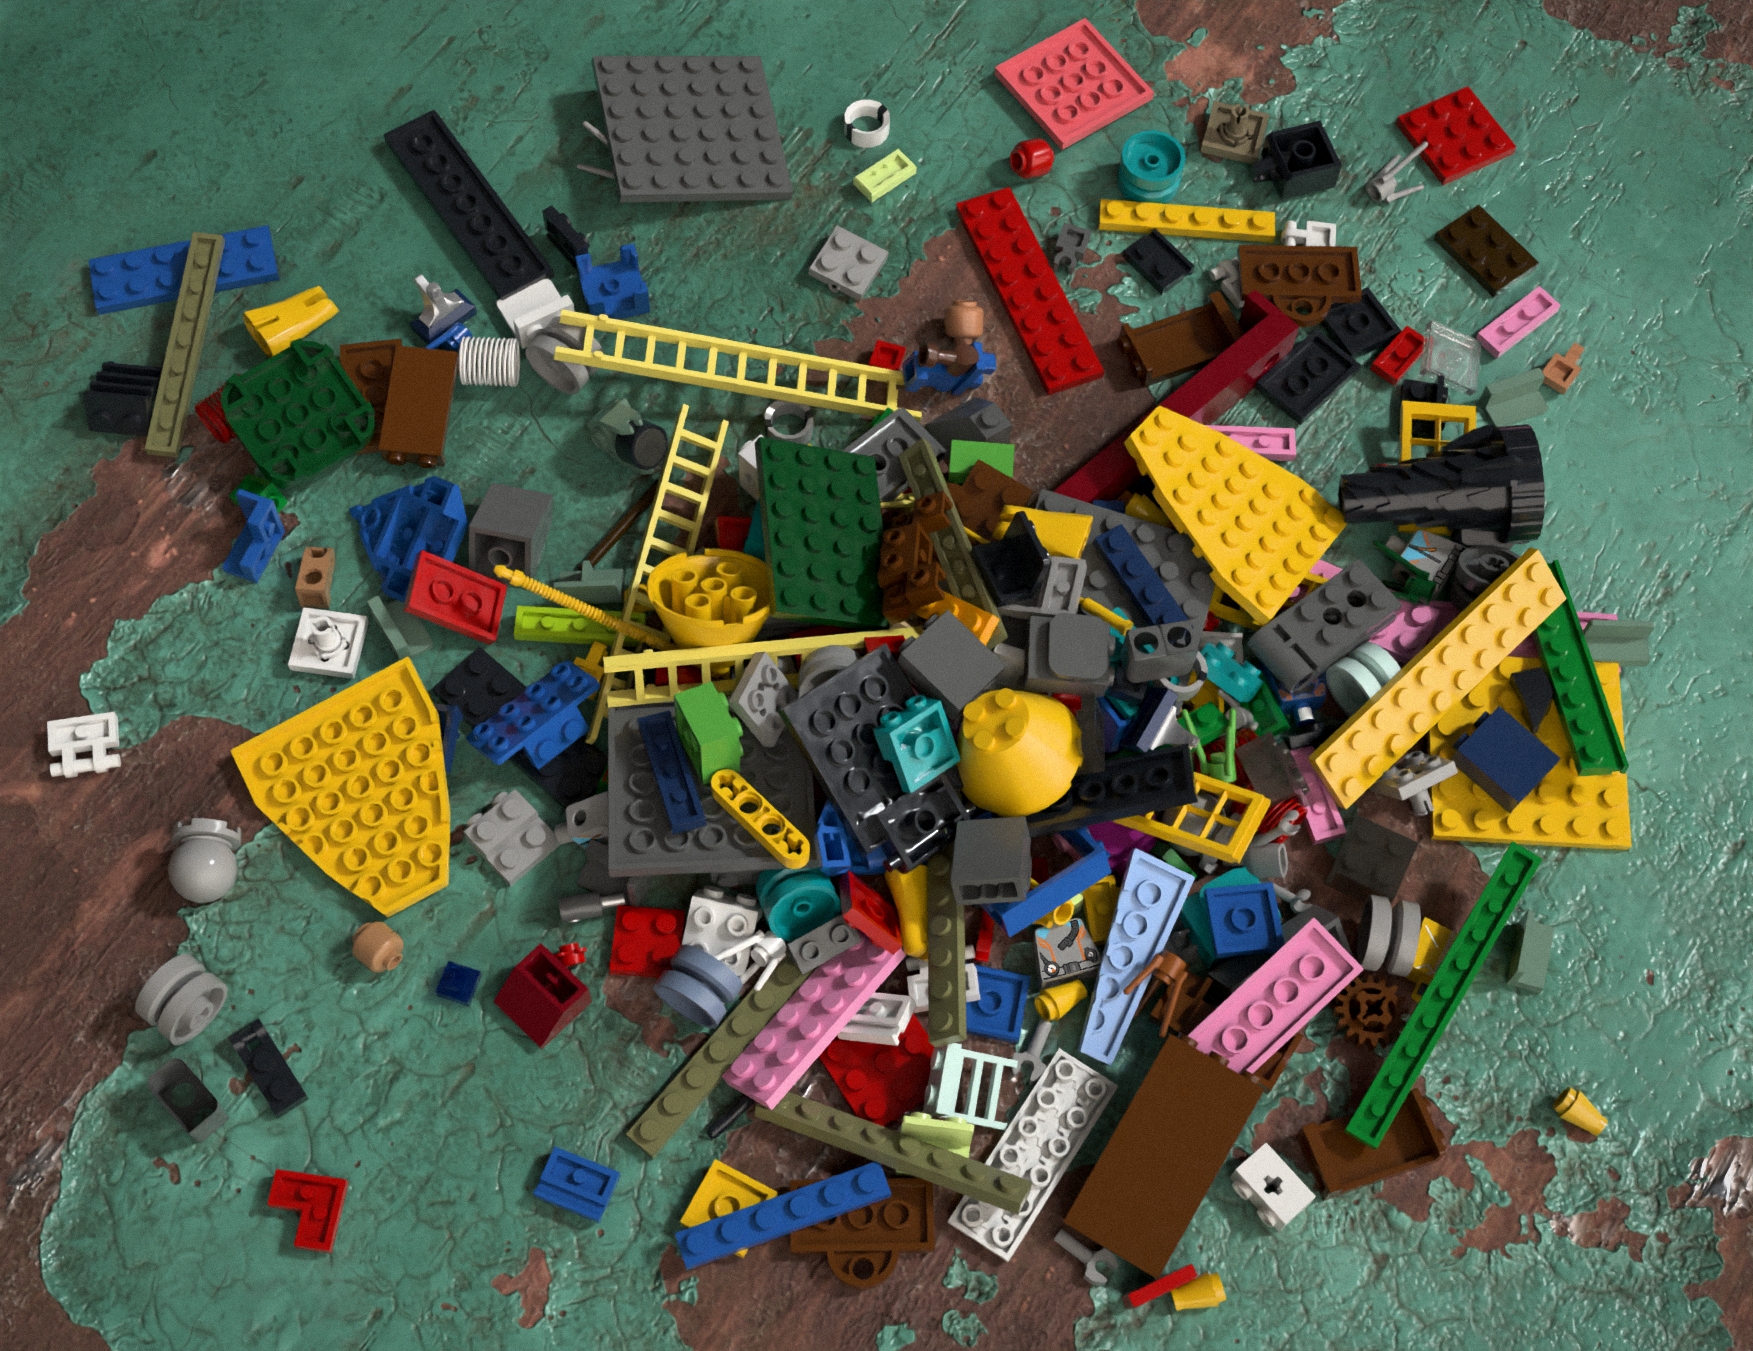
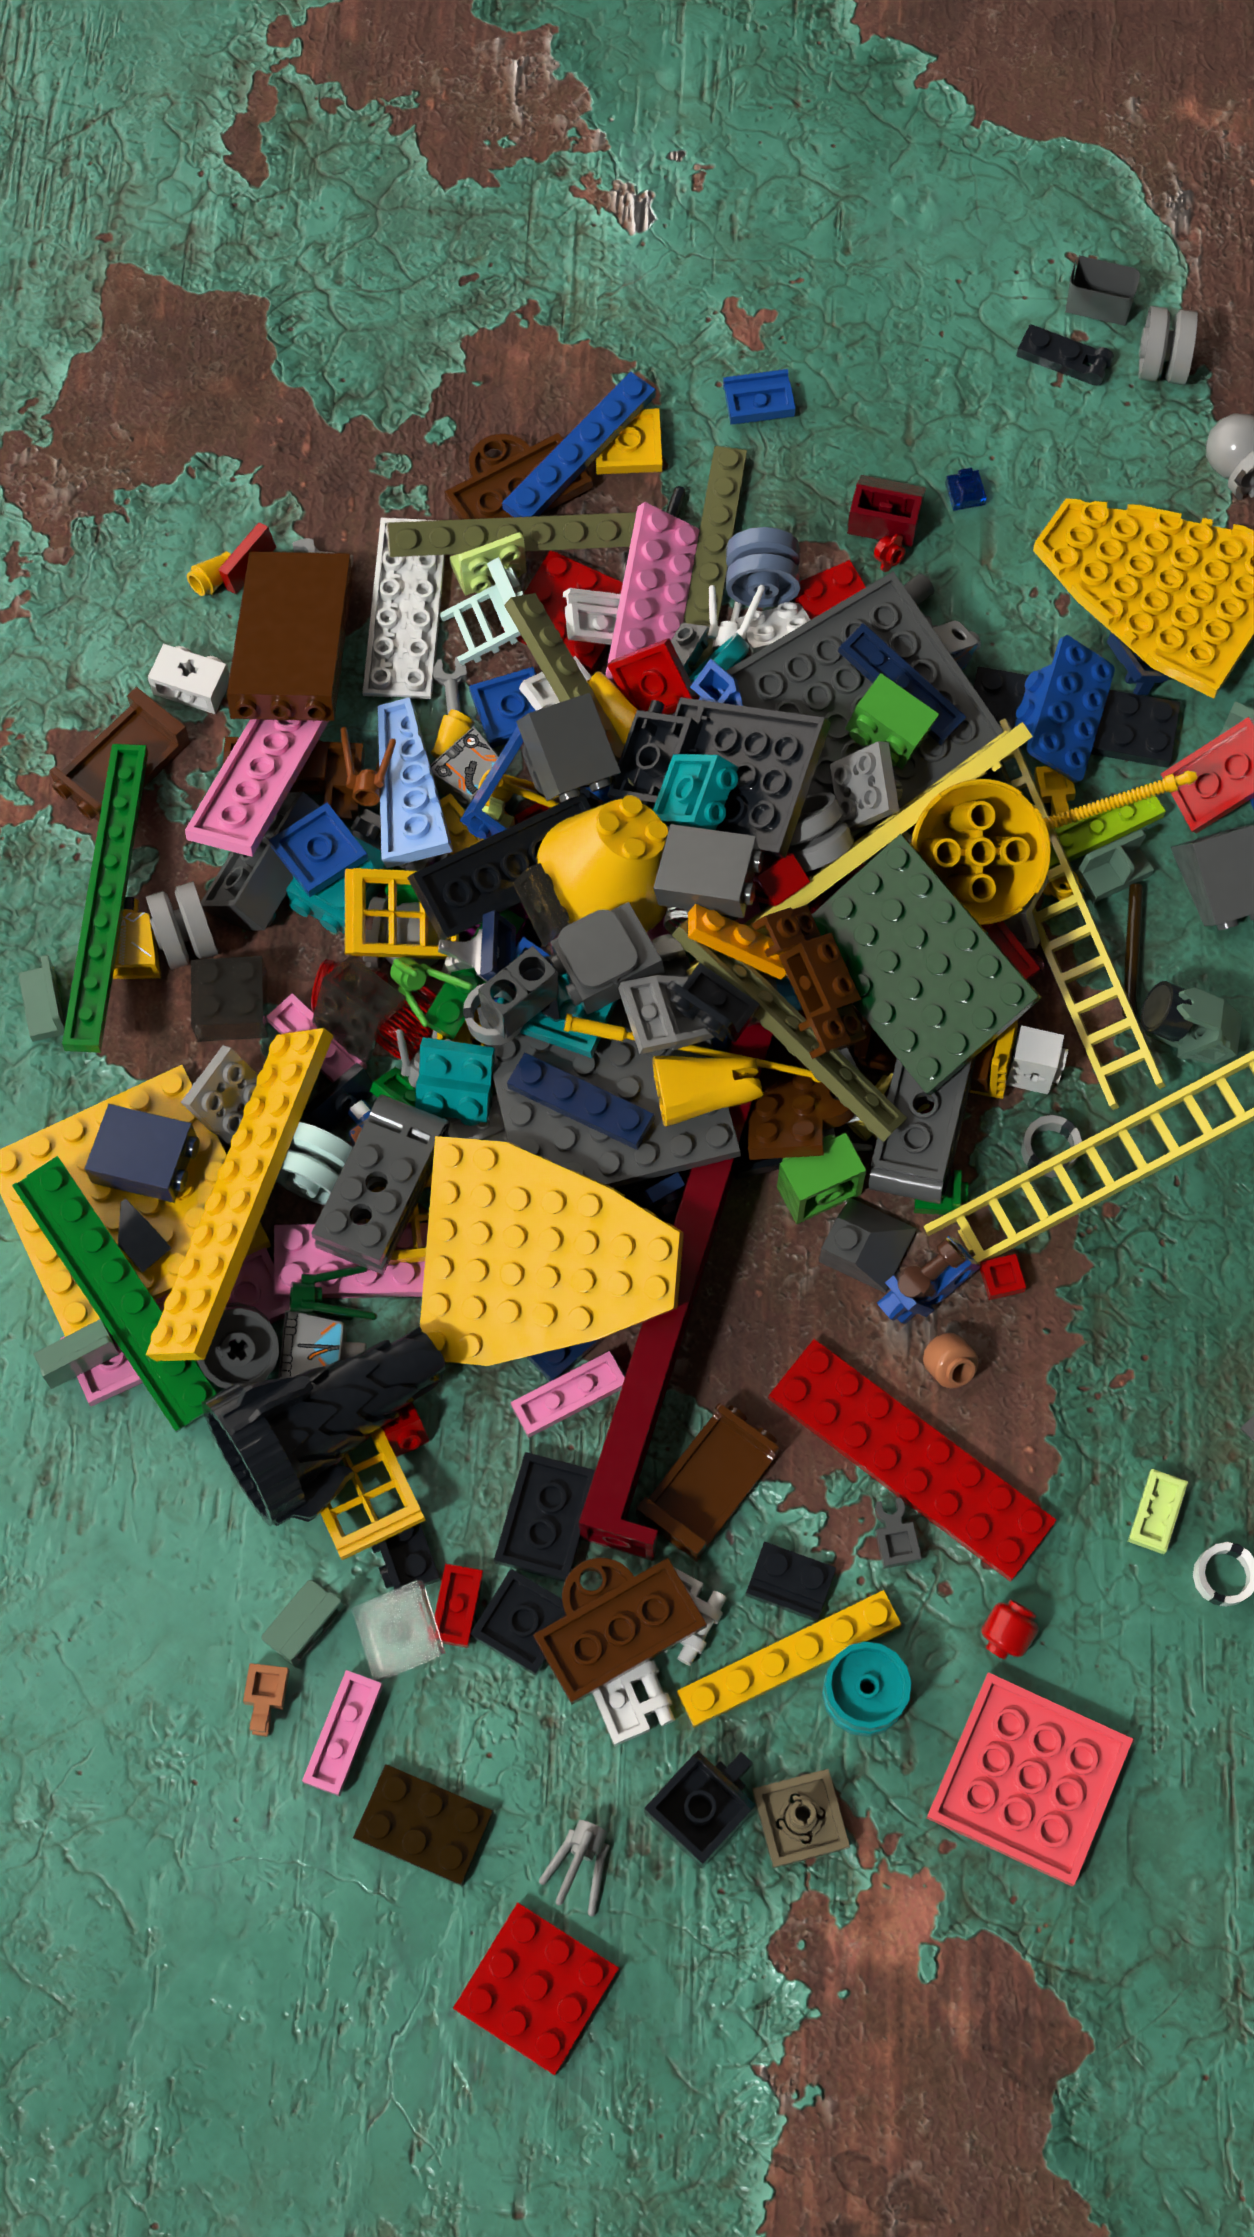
camera: 155 degrees right, 5 degrees up
red plate [267,1169,349,1254] -> none
medium nougat head [352,922,404,973] -> none
light grey plate [464,789,561,887] -> none
yellow beam [711,769,810,869] -> none
light grey plate [808,226,889,301] -> none
light grey piece [1223,810,1312,915] -> none
reddish brown gear [1332,975,1409,1051] -> none

